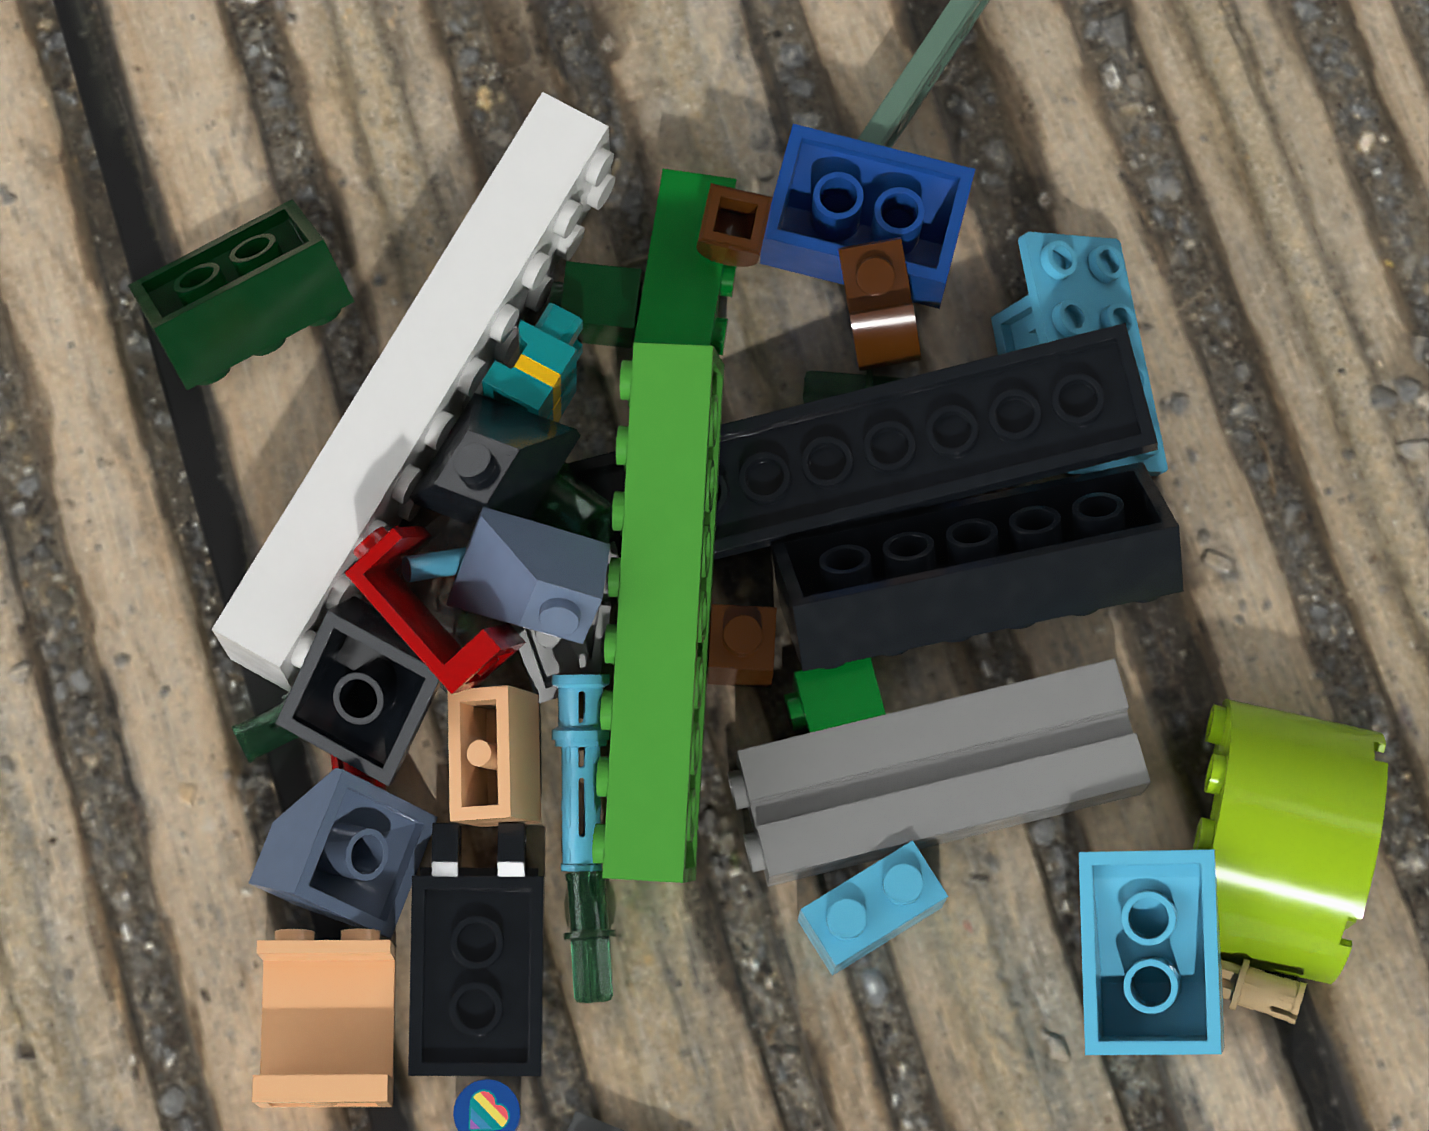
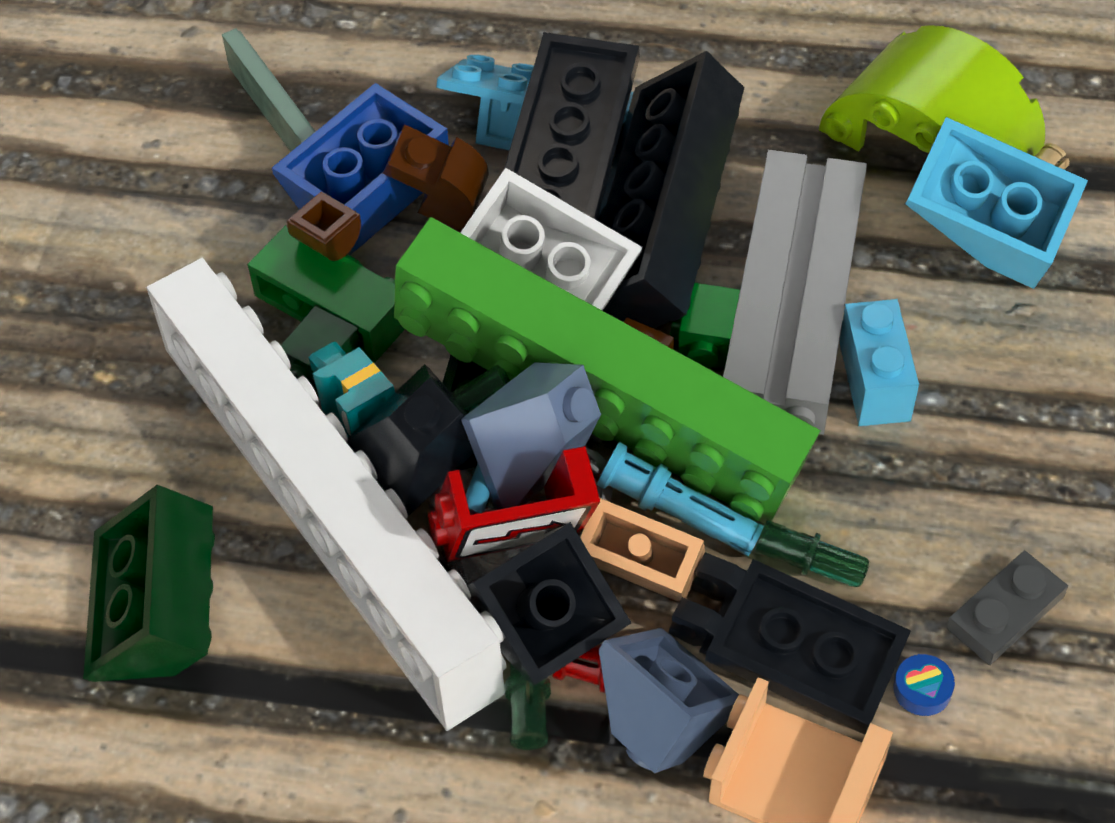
camera: 60 degrees left, 20 degrees down
none -> white slope [460,168,642,311]

